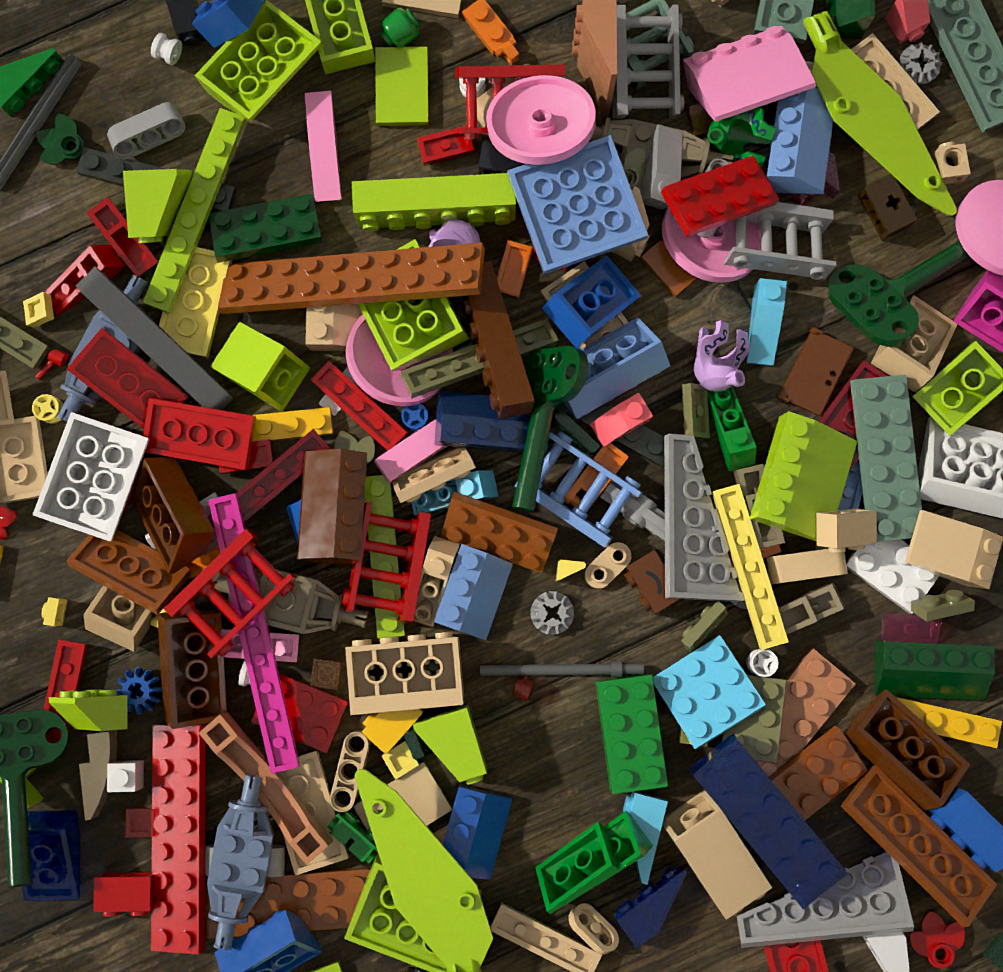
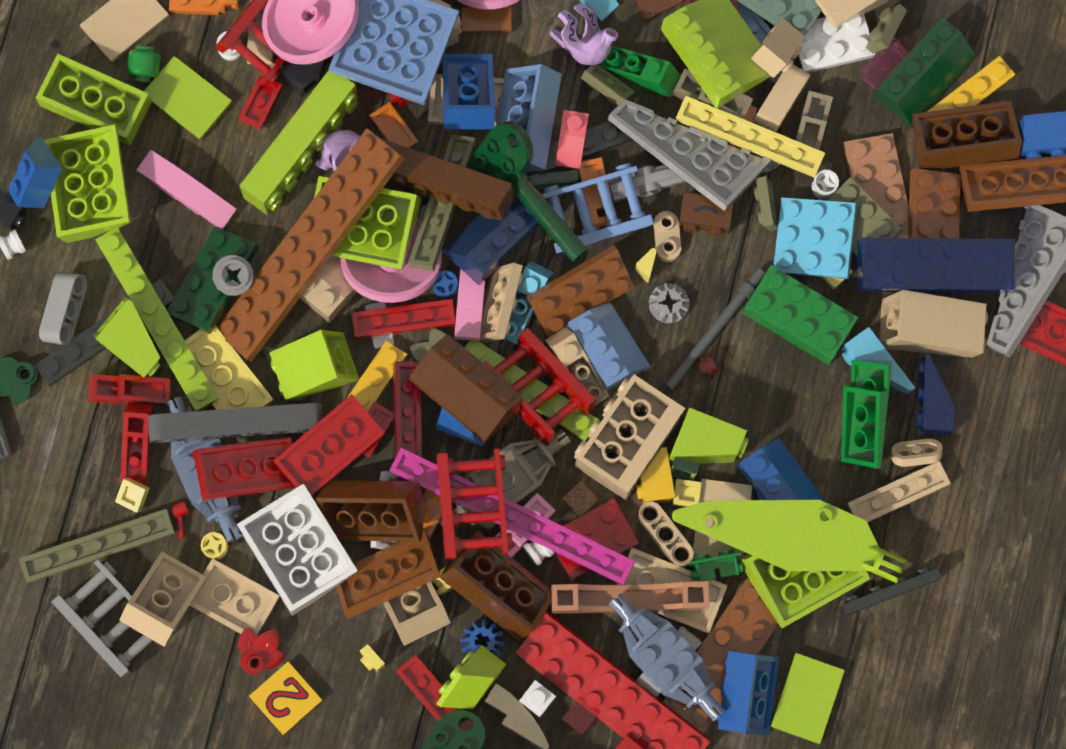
camera: 55 degrees left, 5 degrees down
none -> light grey gear [212,255,253,296]

